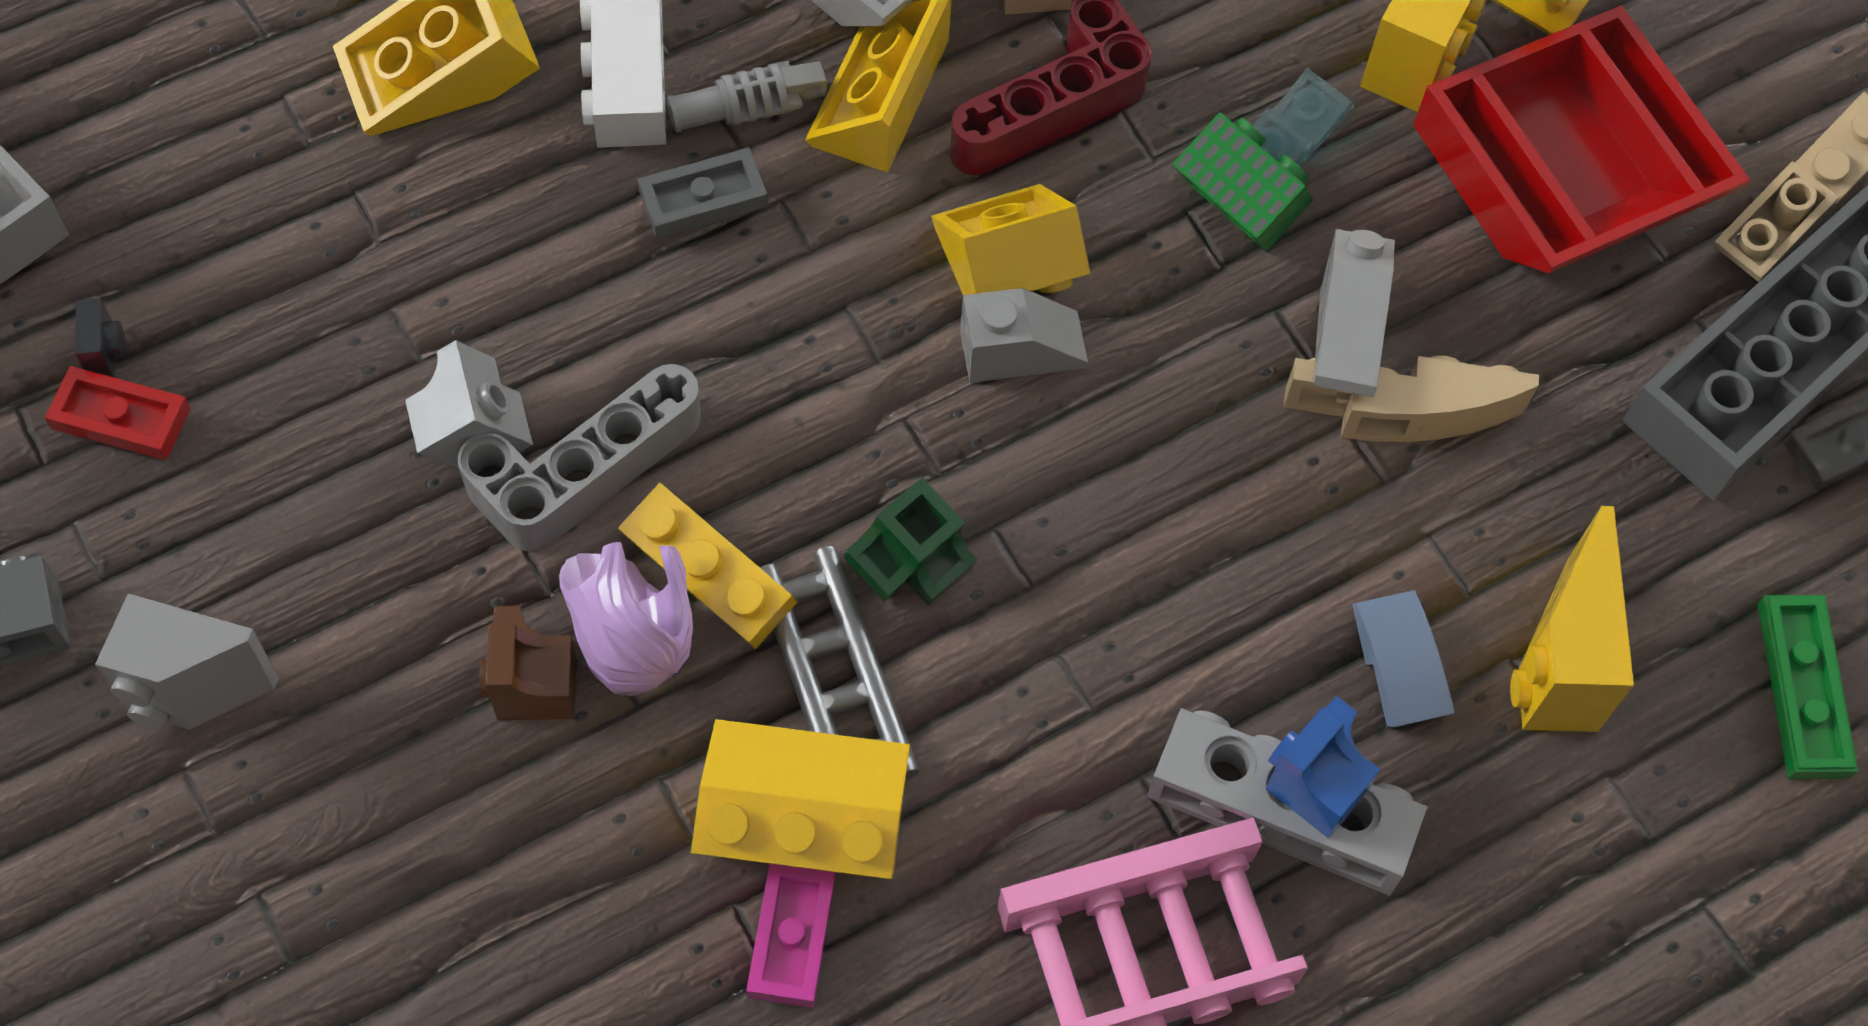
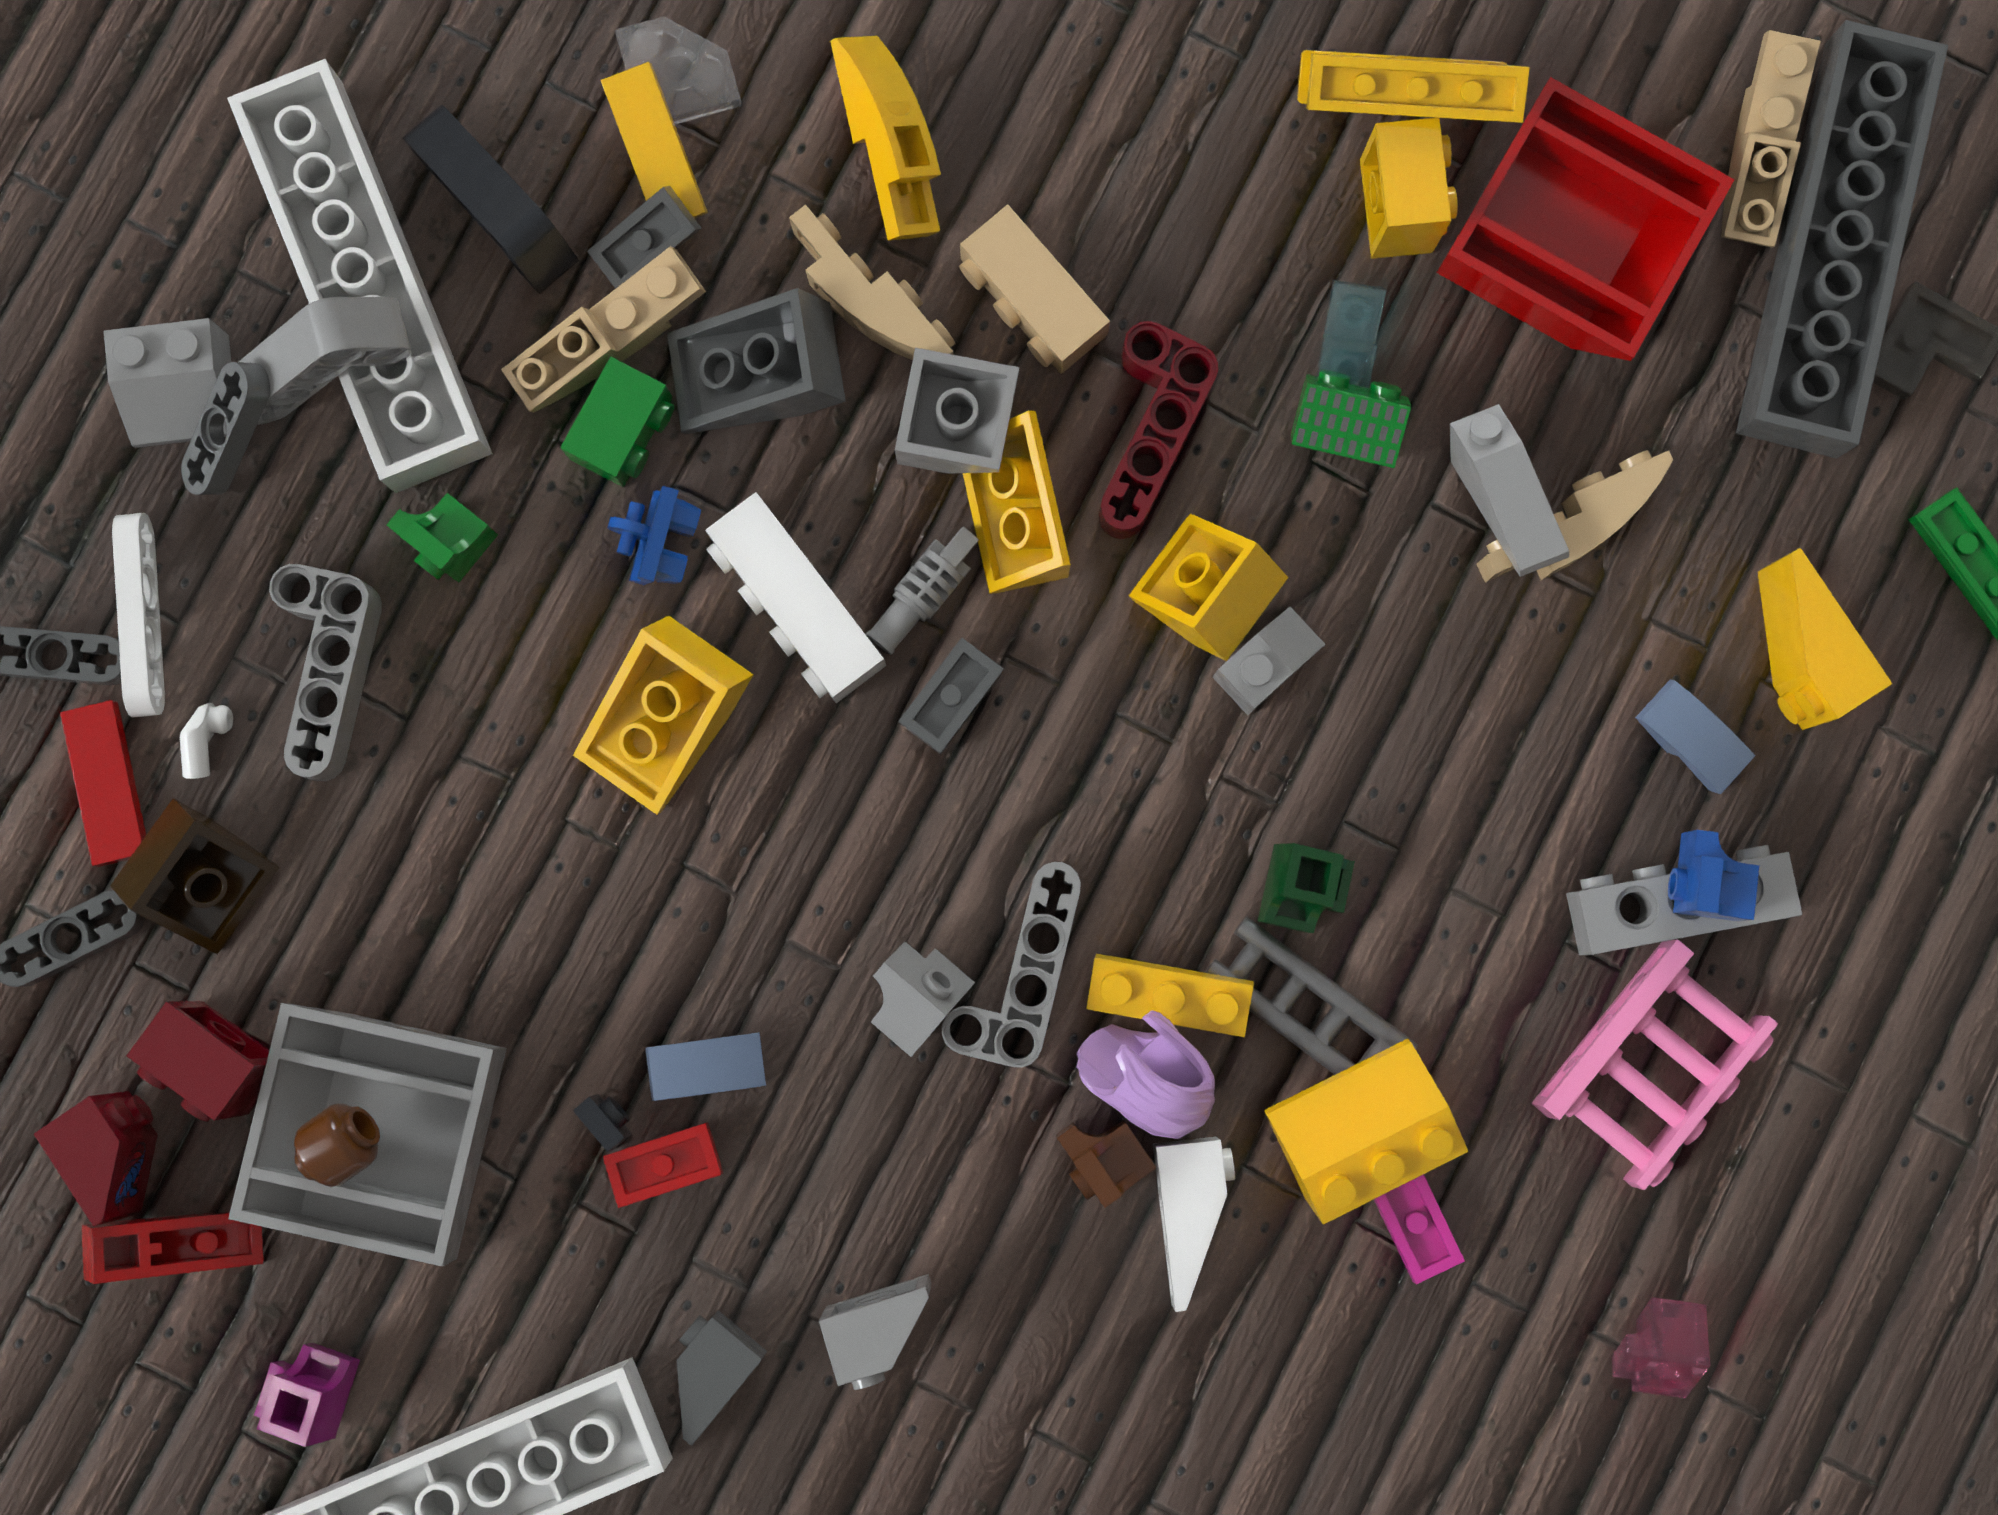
camera: 30 degrees left, 20 degrees up
none -> sand blue slope [645,1032,766,1101]
none -> white slope [1153,1137,1235,1312]

